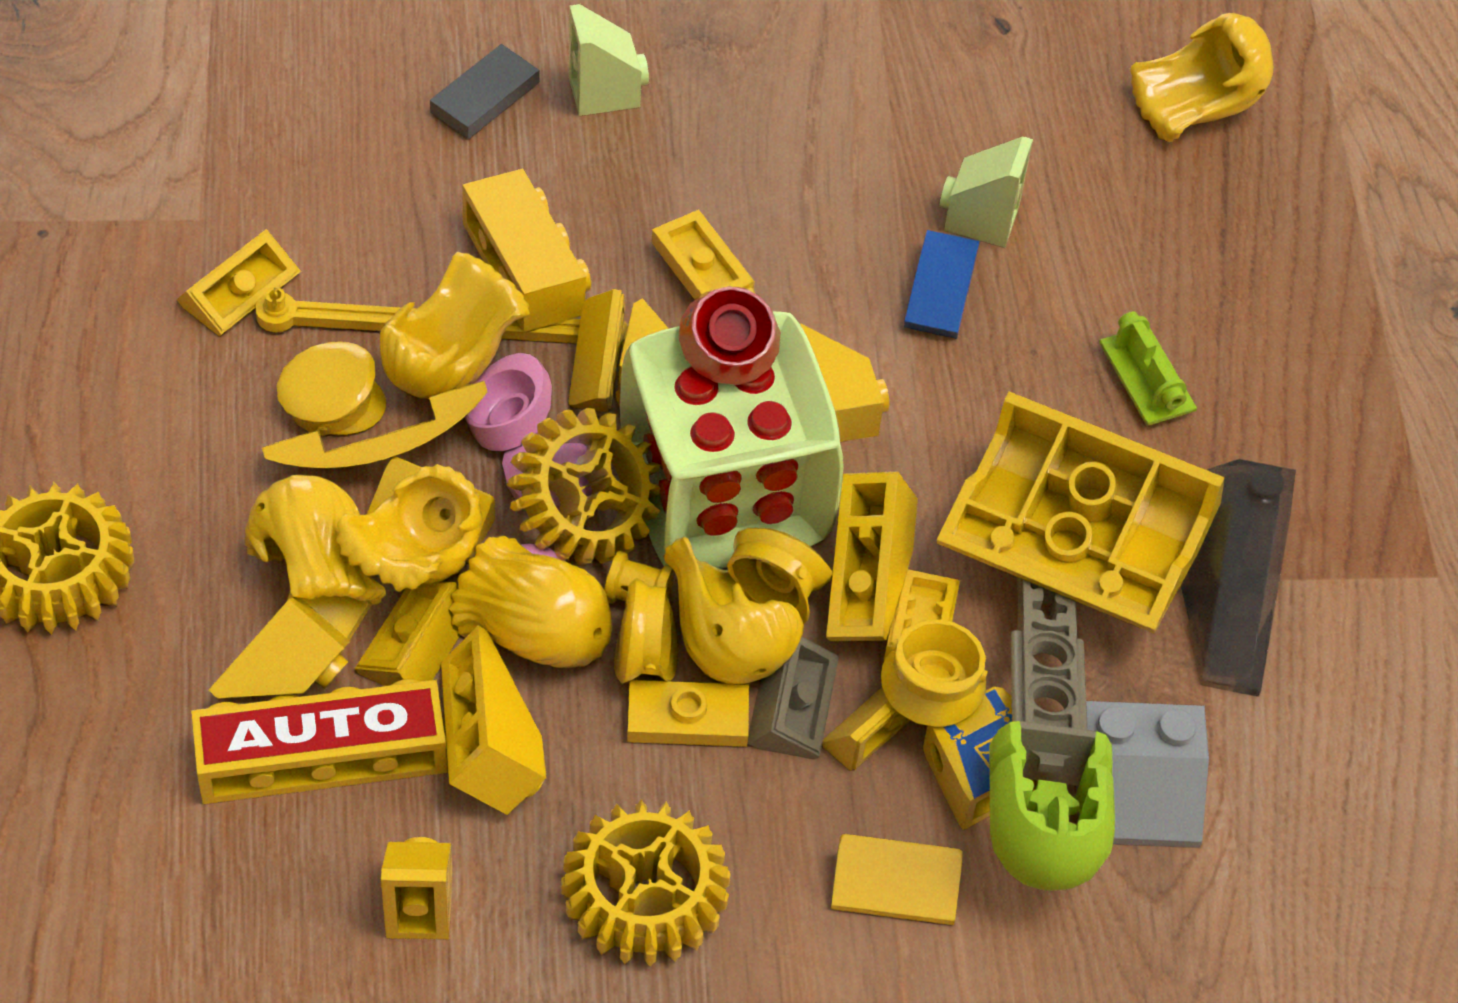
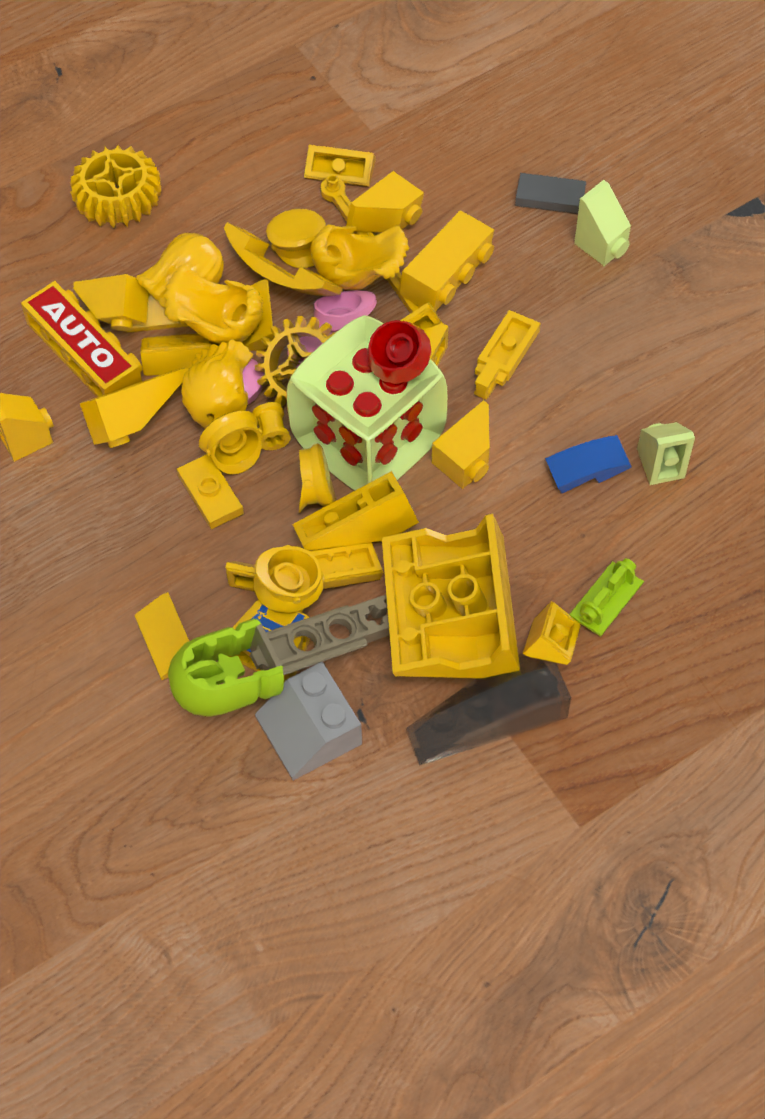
camera: 65 degrees right, 5 degrees up
yellow gear [561,799,730,967] -> none
yellow piece [663,537,804,685] -> none
dark tan slope [748,637,839,759] -> none
none -> yellow slope [346,171,424,232]
none -> yellow slope [523,601,581,665]

